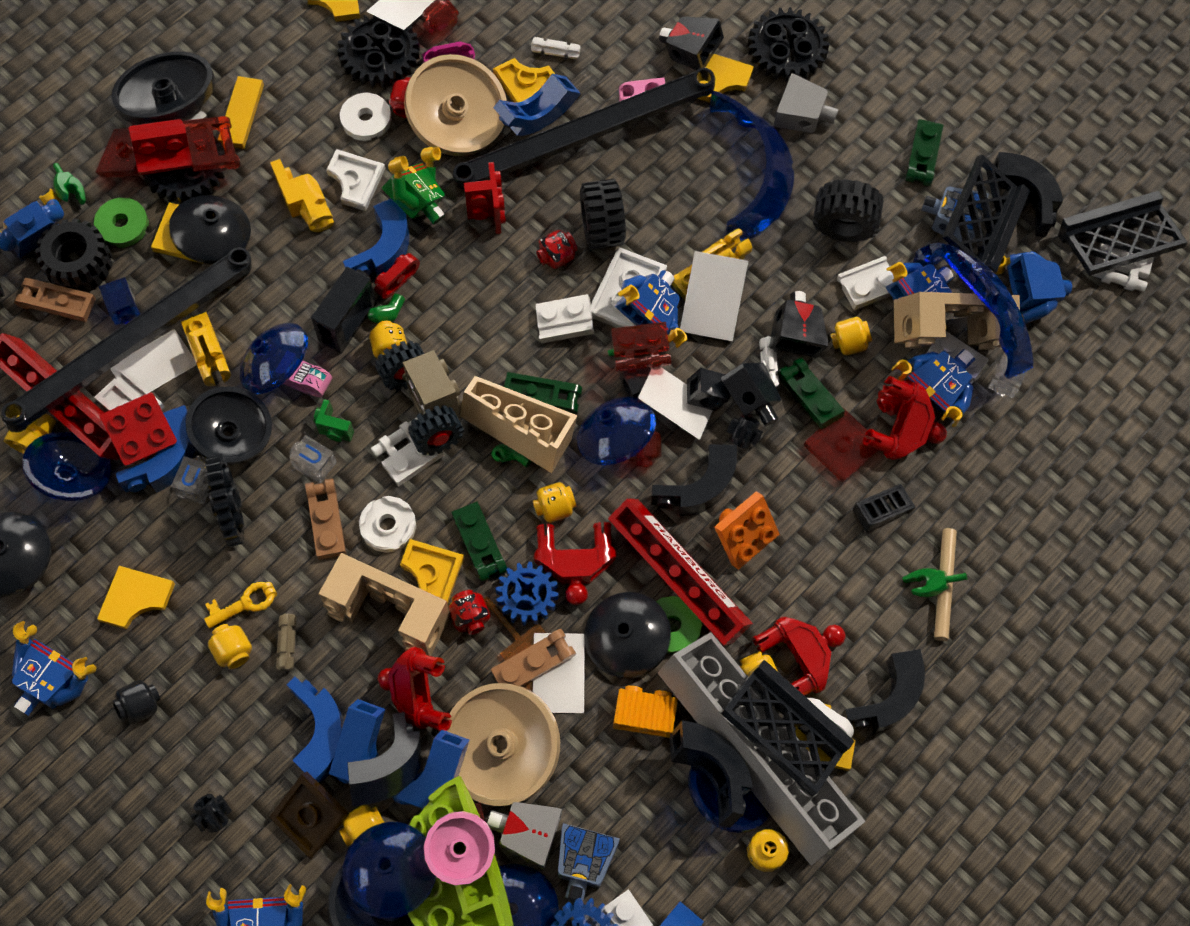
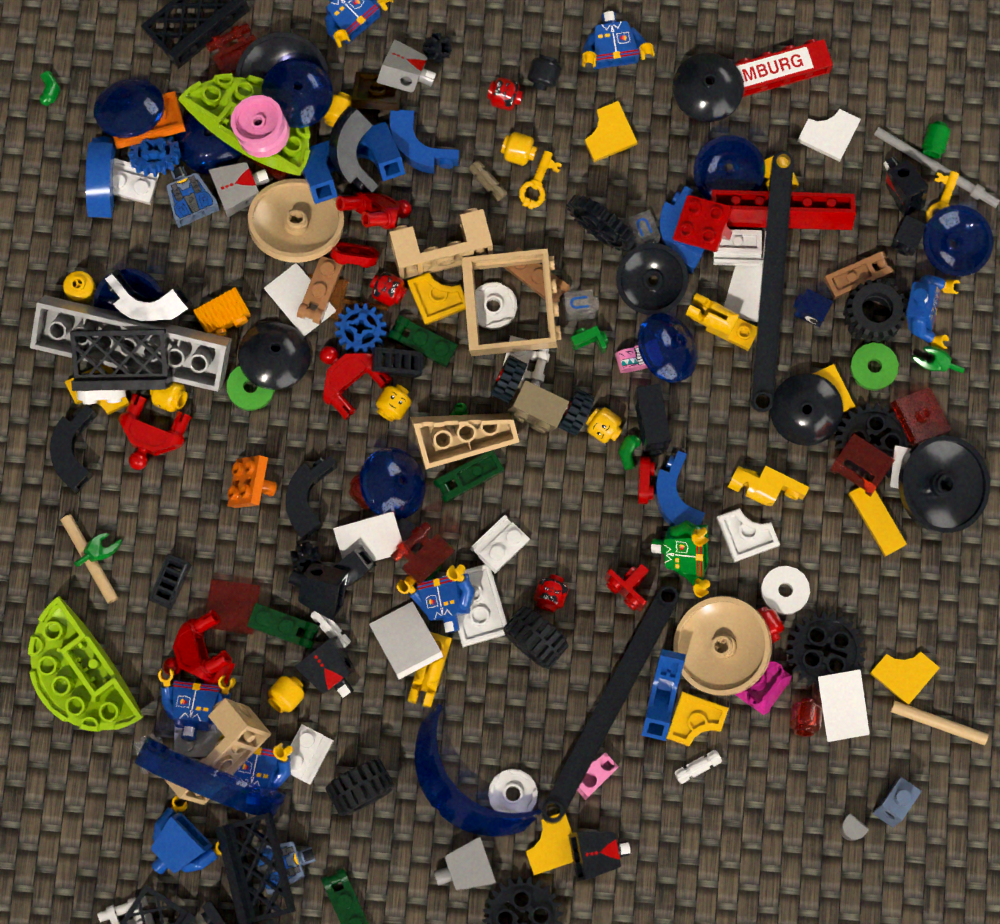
camera: 140 degrees right, 10 degrees up
red bracket [129,119,192,175] -> none
red brick [608,498,753,646] -> none
none -> lime brick [28,596,144,732]
none -> red plate [330,242,379,268]
none -> black slope [371,347,423,379]
none -> light grey torso [377,39,436,92]
none -> tan window [461,248,561,356]
none -> red head [487,77,523,111]
none -> white tile [488,769,538,819]

